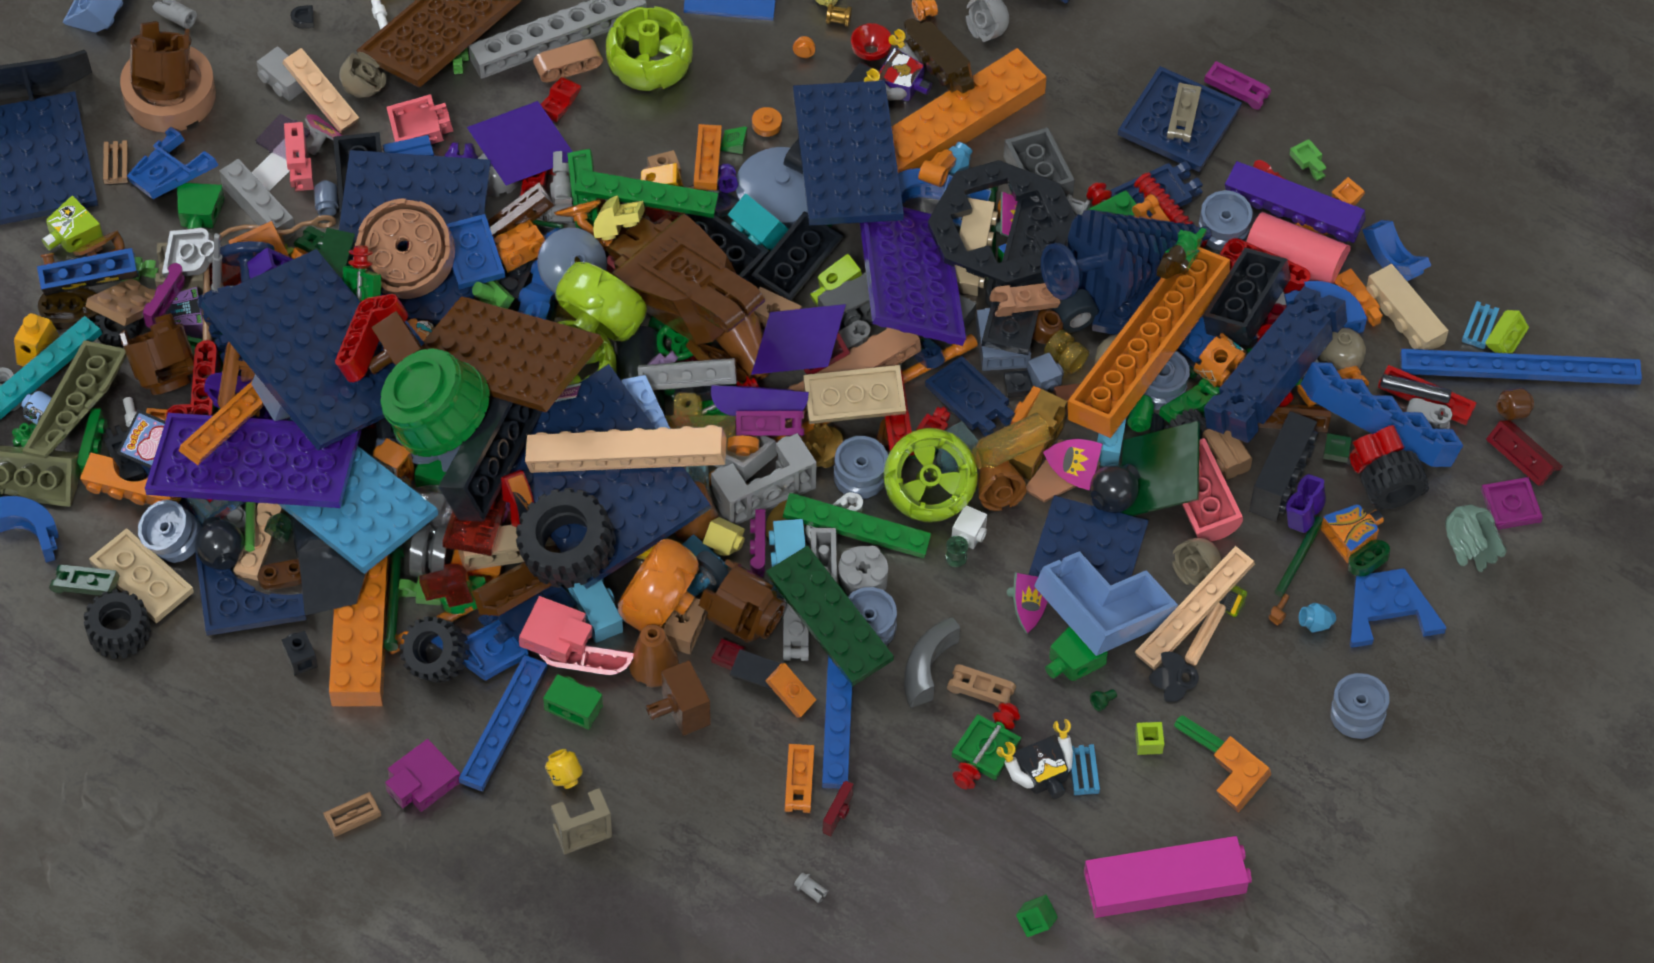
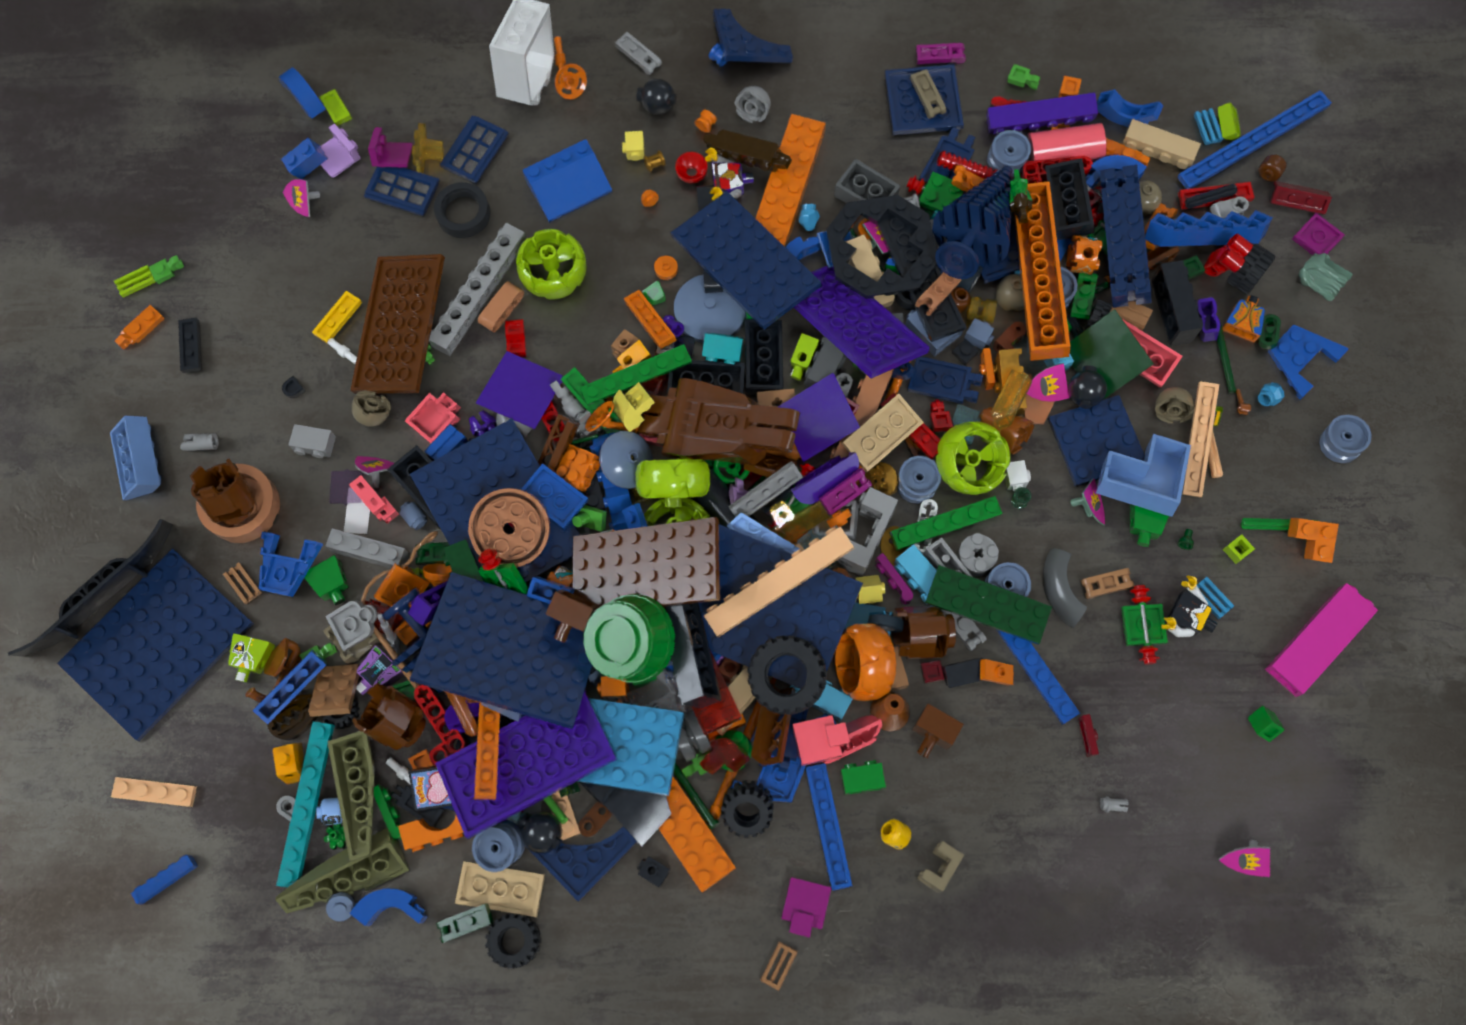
camera: 30 degrees left, 15 degrees up
magenta plate [143,263,185,328] -> none
light nougat plate [282,48,359,133] -> none
red beam [335,294,408,382] -> none
slope [501,470,534,527] -> none
orange plate [785,744,814,813] -> none
orange piece [918,149,956,188] -> none
black plate [1148,652,1199,702] -> none

